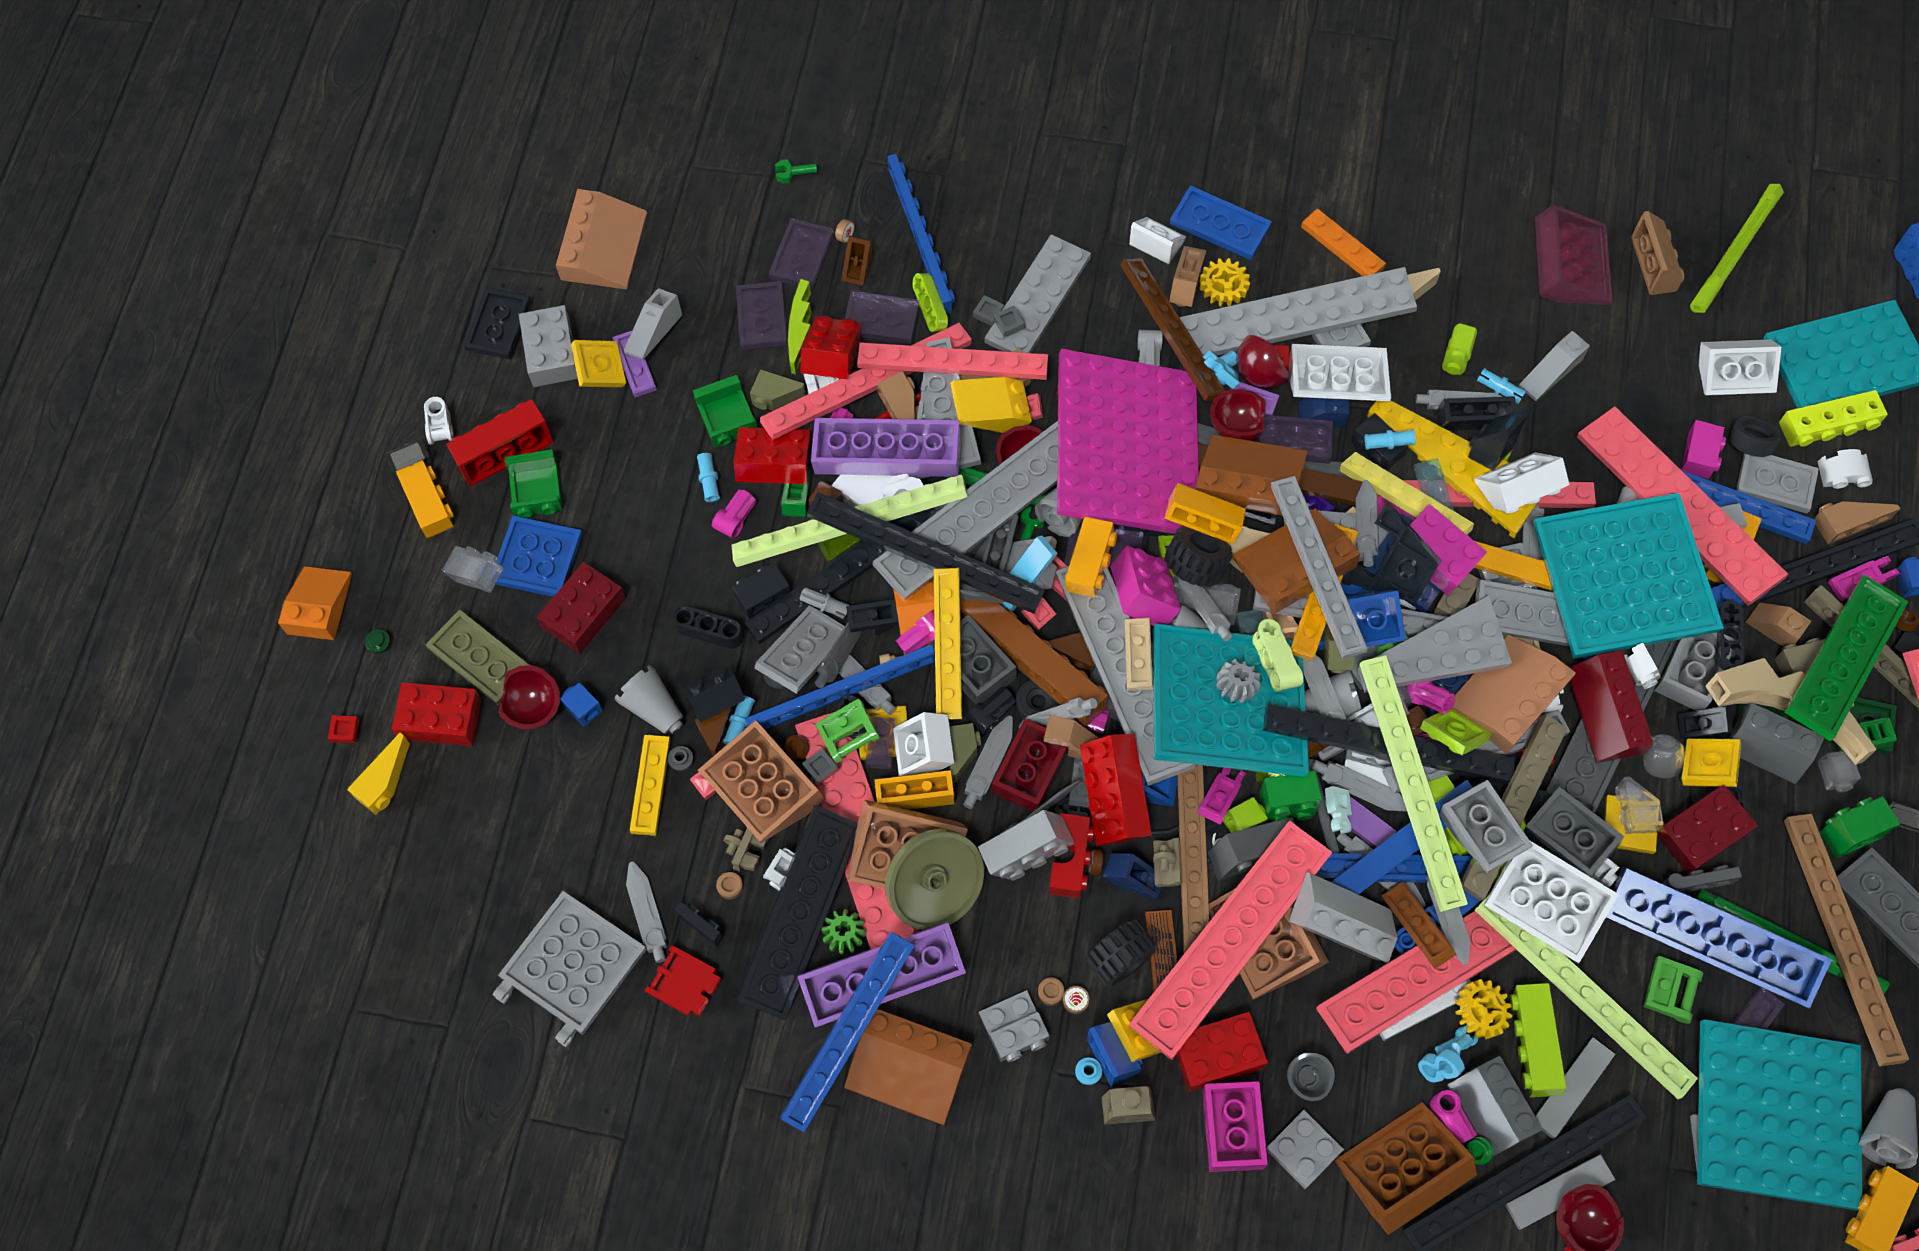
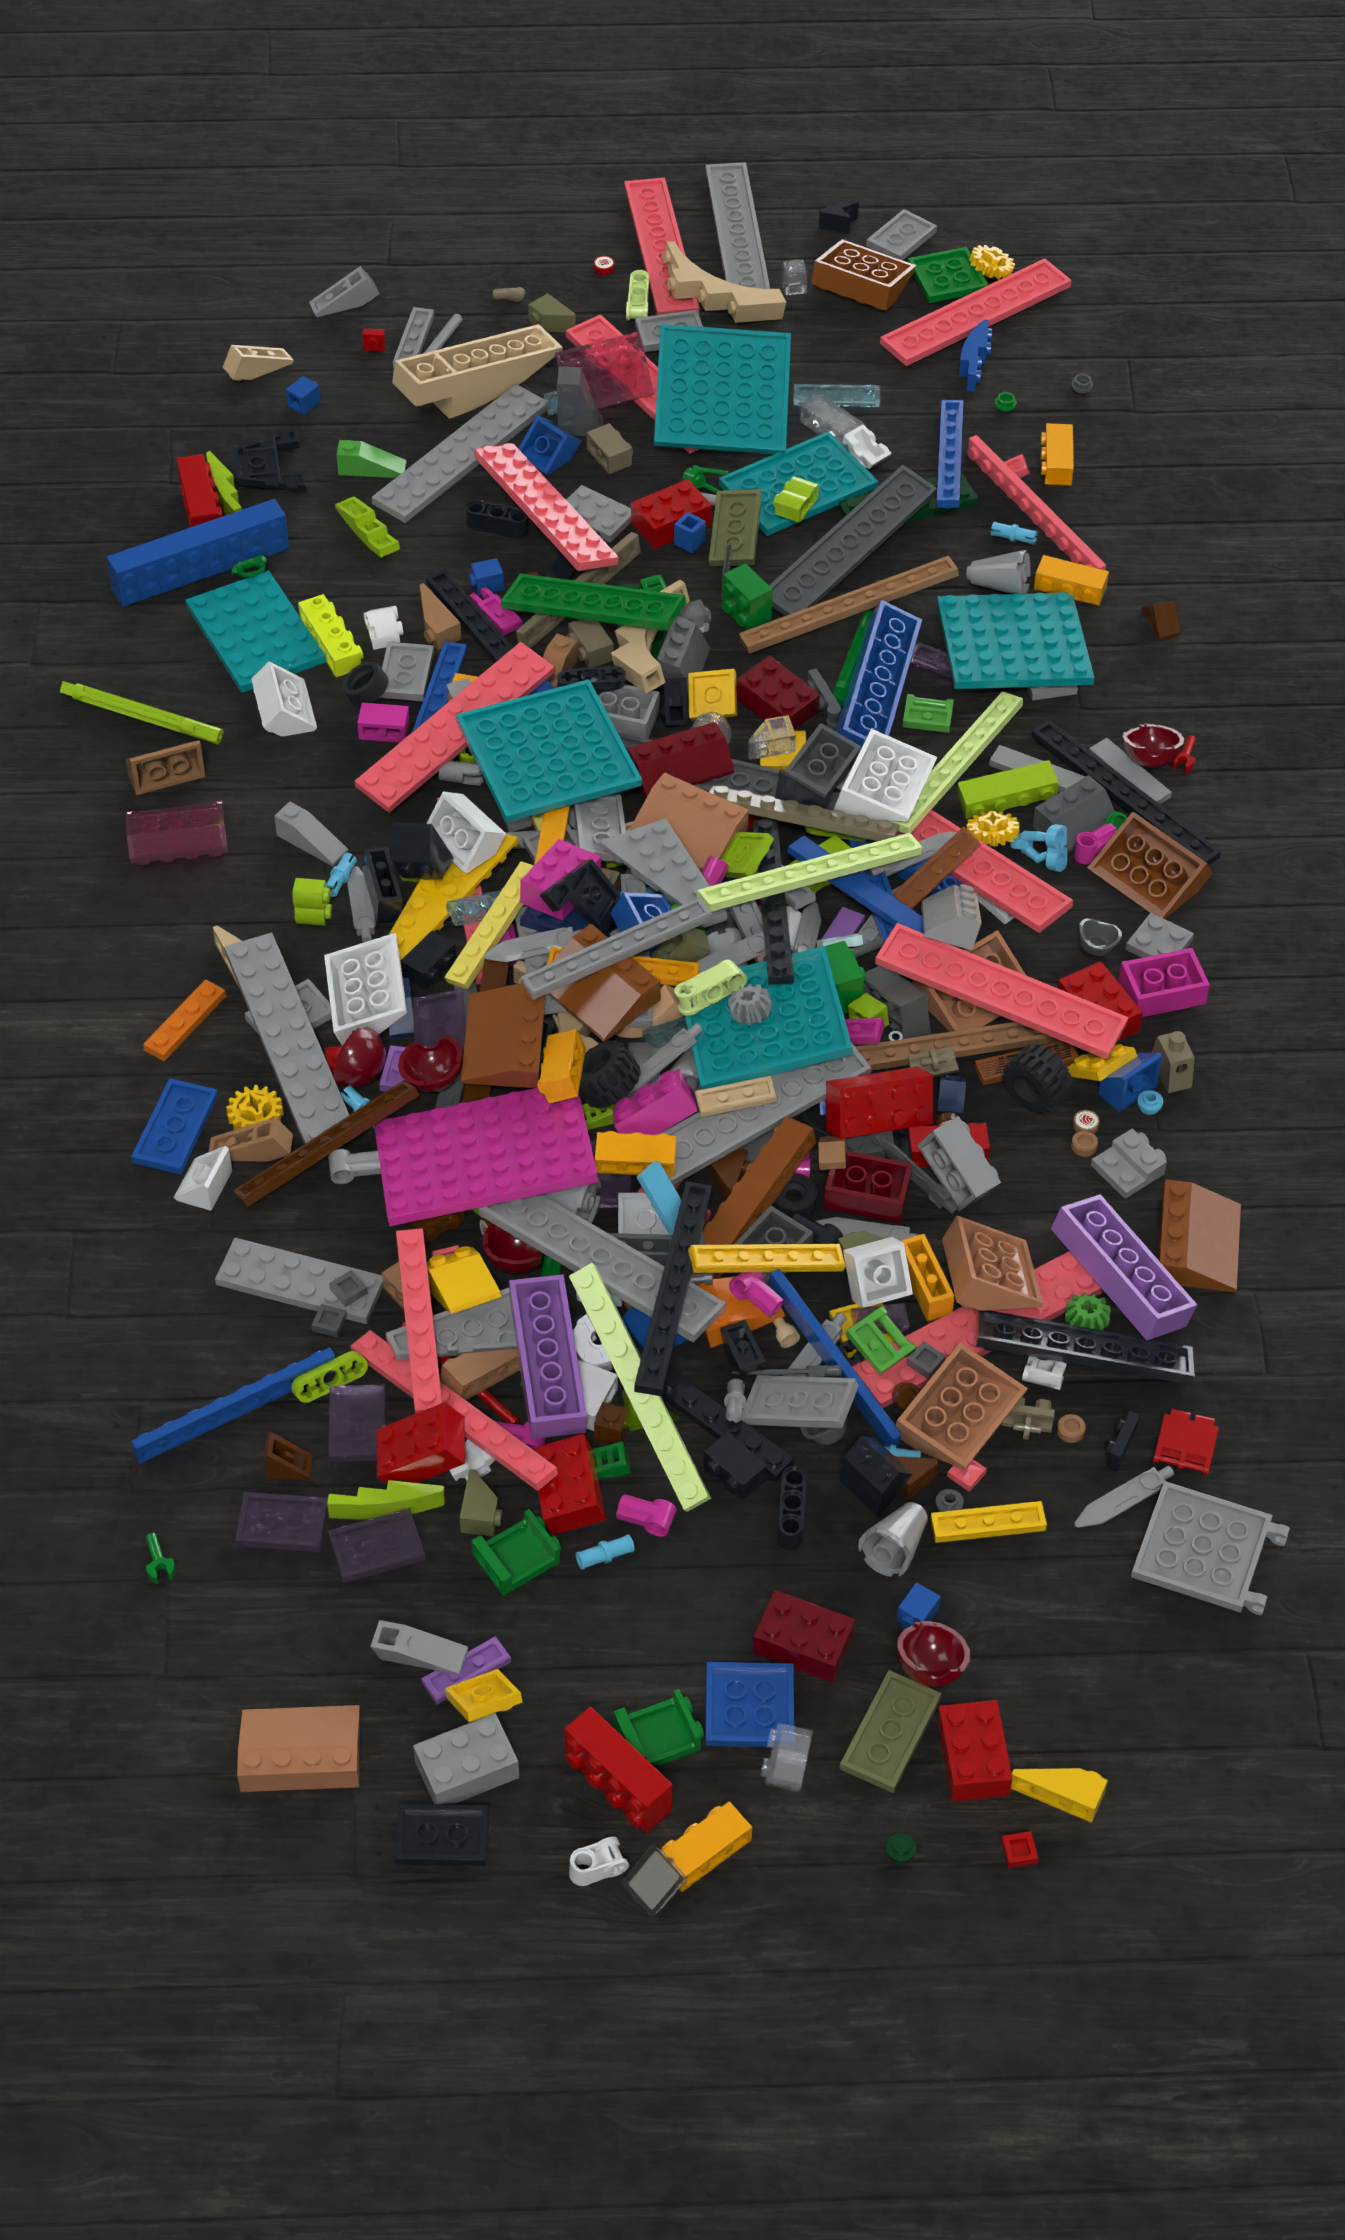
camera: 105 degrees left, 15 degrees down
orange slope [278,566,352,640] -> none
blue plate [780,931,914,1132] -> none
medium nougat tile [835,219,855,243] -> none
olive dish [885,829,984,930] -> none
light grey piece [1019,698,1097,729] -> none
medium azure plate [1203,350,1239,389] -> none
medium azure pin [1365,430,1415,450] -> none
light grey slope [1439,780,1533,873] -> none
white cylinder [1624,643,1661,689] -> none

